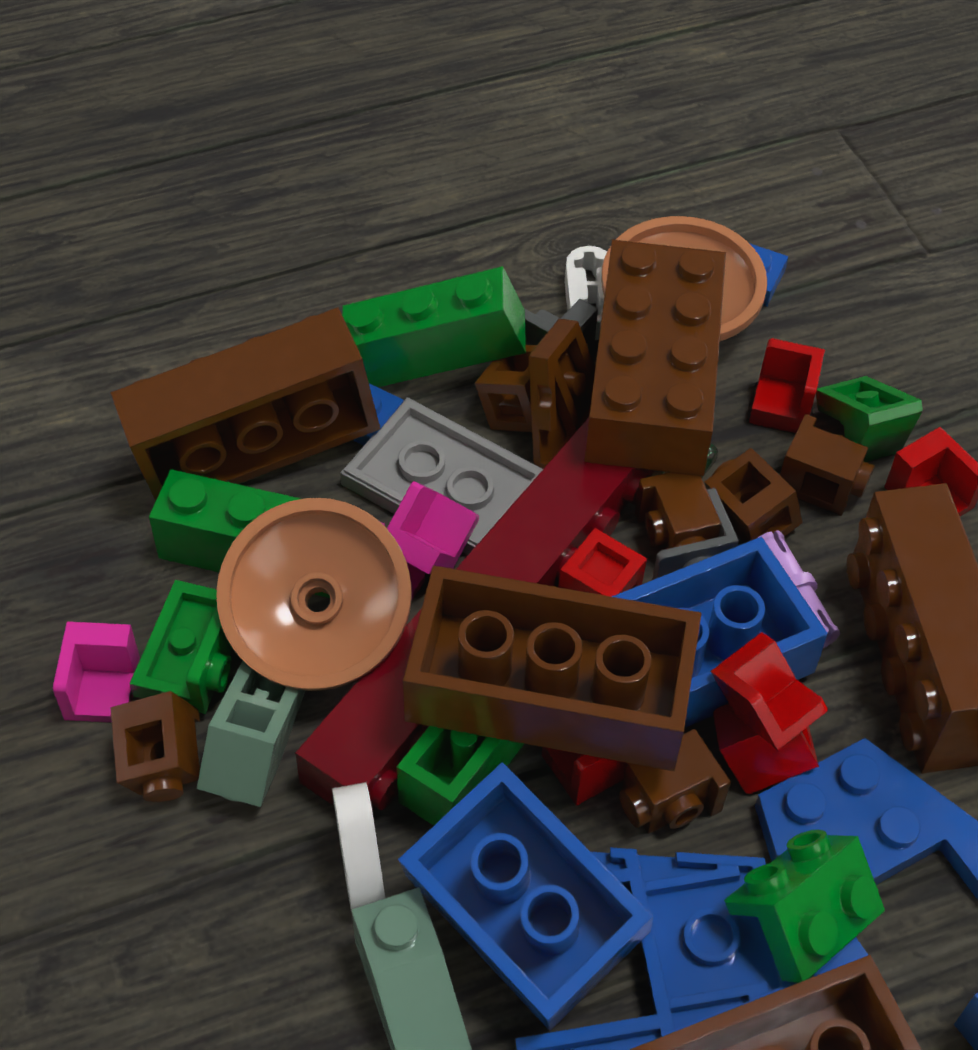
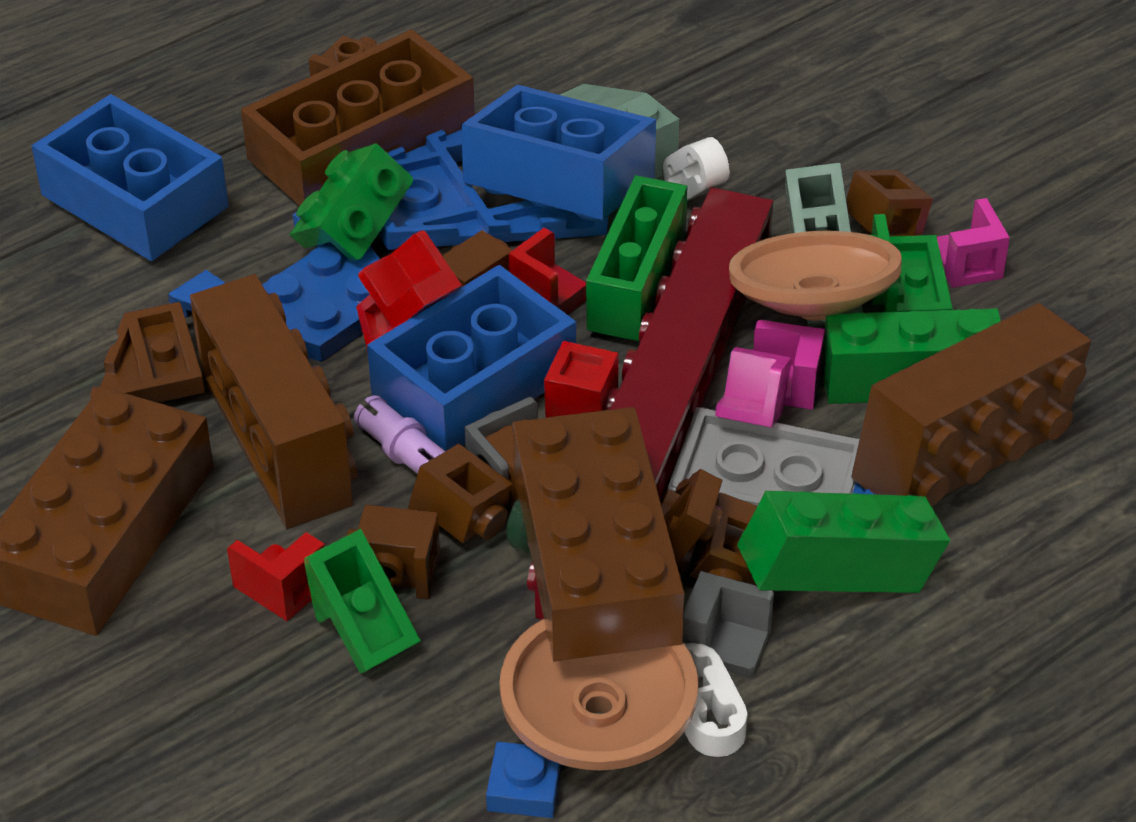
camera: 165 degrees right, 10 degrees down
reddish brown brick [403,565,702,771] -> none
red panel [749,338,825,433] -> none

